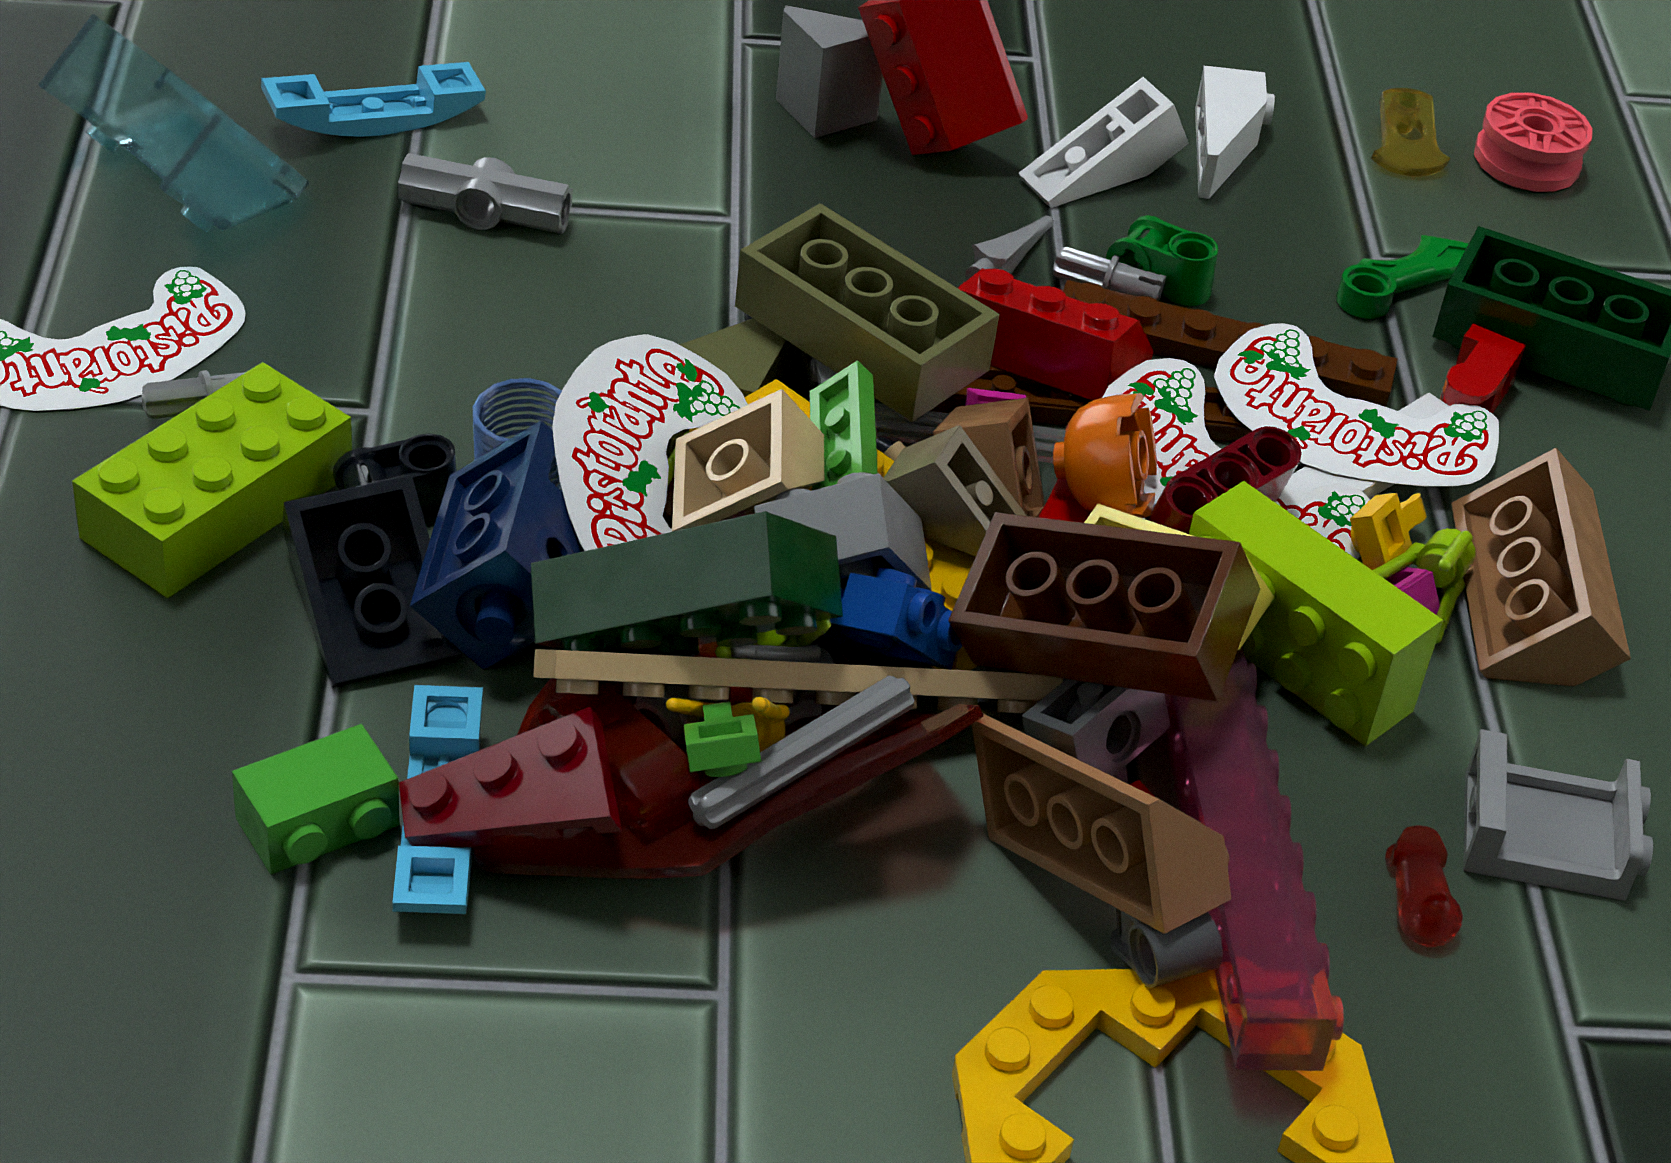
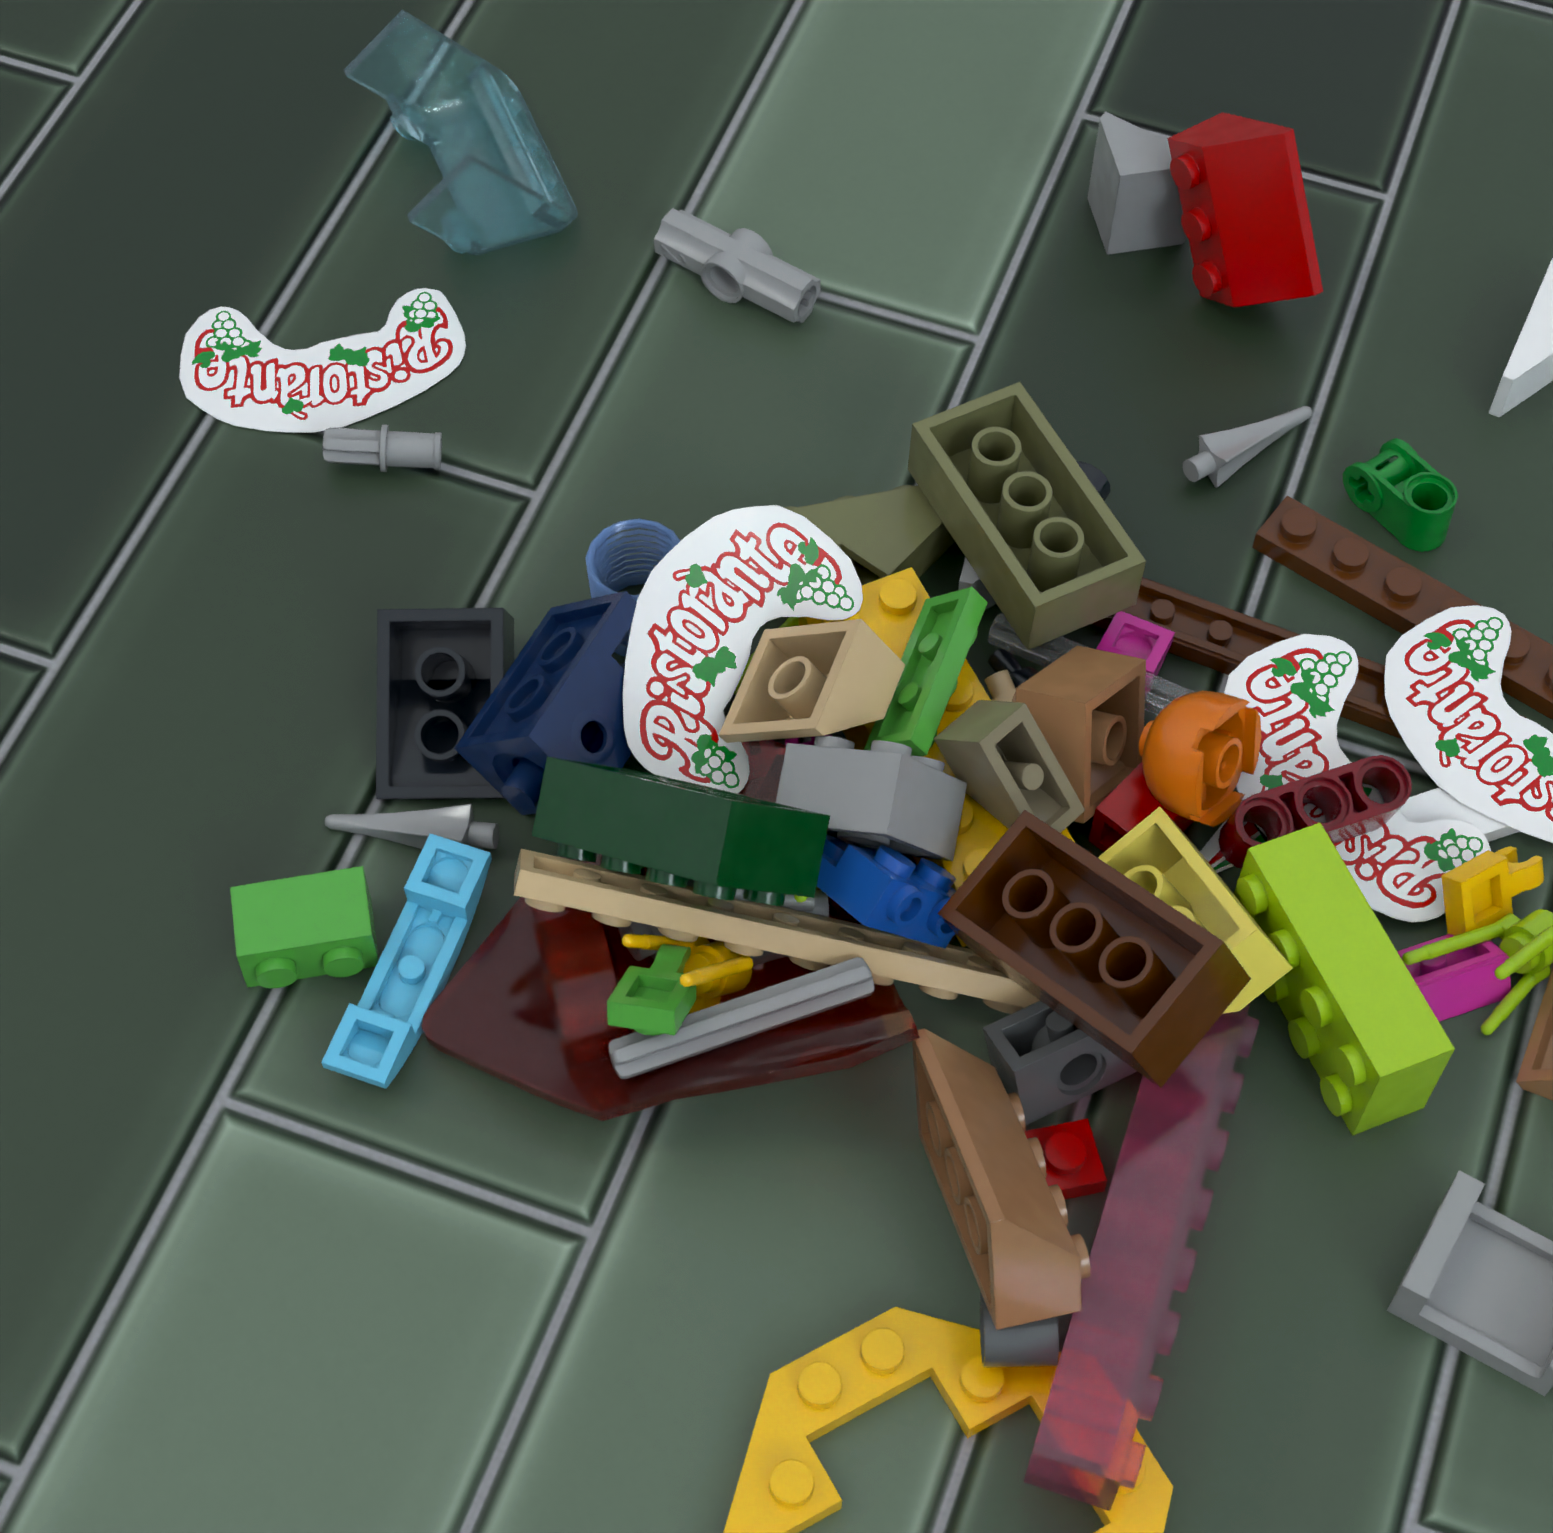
camera: 25 degrees right, 15 degrees up
lime brick [72,362,352,598] -> none
medium azure slope [261,62,486,137] -> none
black piece [332,433,457,517] -> none
dark red wing [399,707,622,848] -> none
red slope [957,268,1154,400] -> none
white slope [1018,77,1189,208] -> none
light grey axle [1053,247,1166,301] -> none
clear red piece [1384,825,1463,947] -> none
none -> light grey piece [325,804,500,849]

